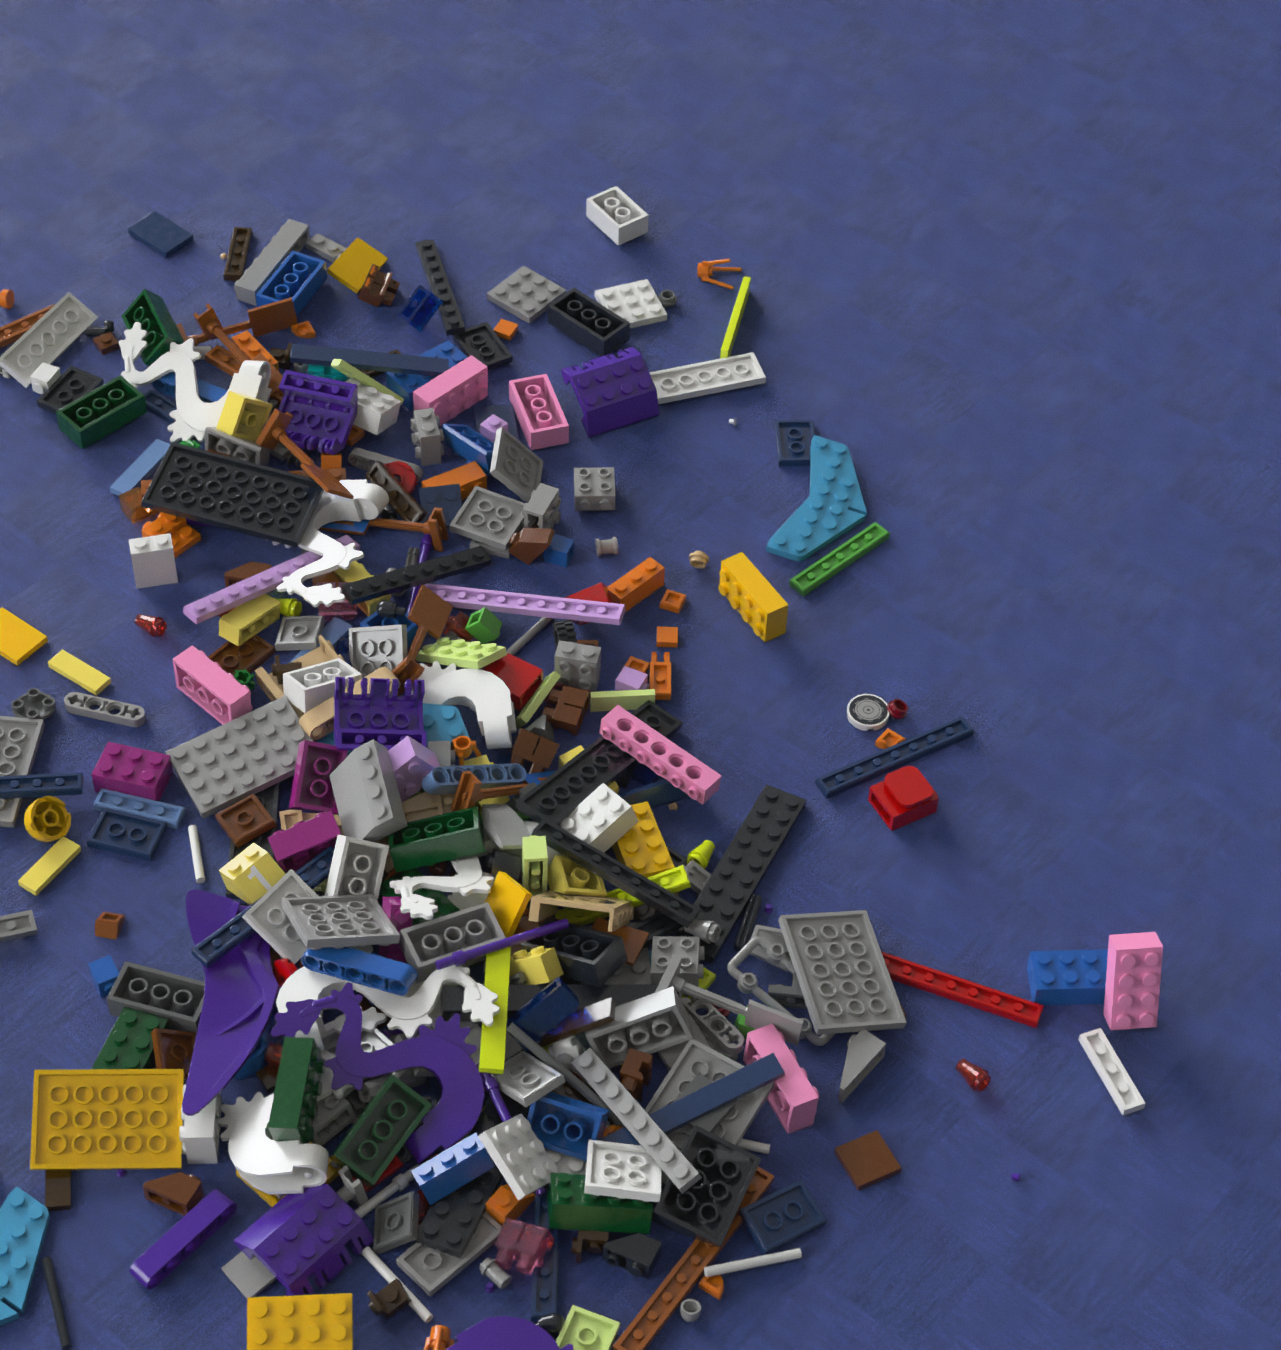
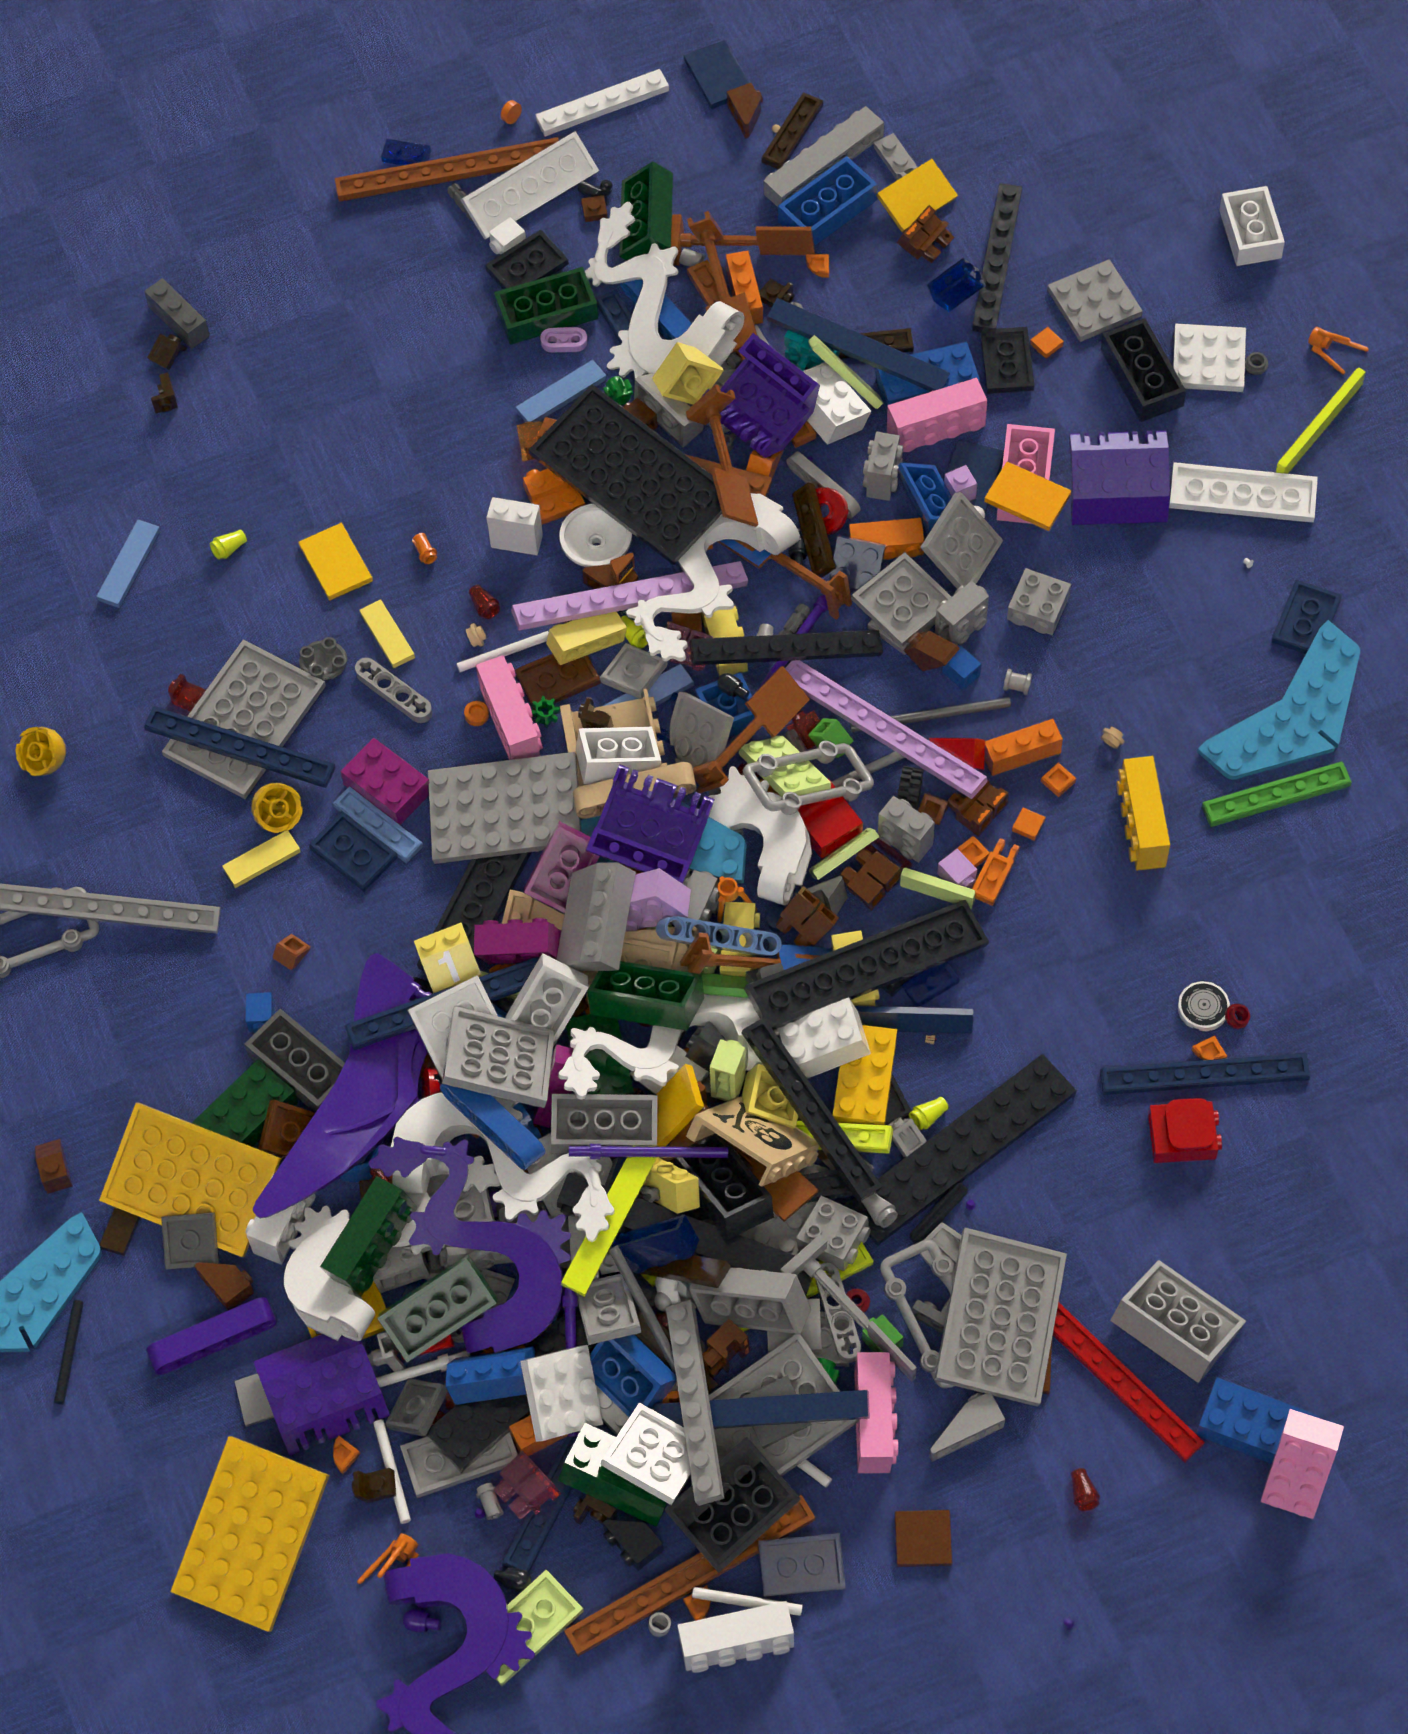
camera: 30 degrees right, 15 degrees up
white bar [188,825,205,883] -> none
reddish brown tile [215,793,276,848] -> none
light grey piece [481,804,530,849] -> none
bright pink brick [599,705,722,805] -> none
white plate [1079,1028,1146,1115] -> none
none -> dark grey tile [161,1212,219,1269]
none -> orange tile [333,1436,360,1474]
none -> orange pin [412,533,437,564]
none -> white bar [457,631,549,672]
none -> orange tile [464,701,489,726]
none -> tan plate [466,623,486,647]
none -> white plate [535,69,669,136]
none -> lavender plate [540,327,587,353]
none -> white dish [560,504,632,567]
none -> dark orange slope [610,553,635,585]
none -> white brick [678,1601,794,1673]
none -> reddish brown slope [727,82,763,139]
none -> light grey bar [743,741,874,815]
none -> dark grey bar [850,697,1011,732]
none -> reddish brown hips [948,780,1009,837]
none -> light orange tile [984,462,1071,531]
none -> light grey slope [1110,1260,1246,1383]

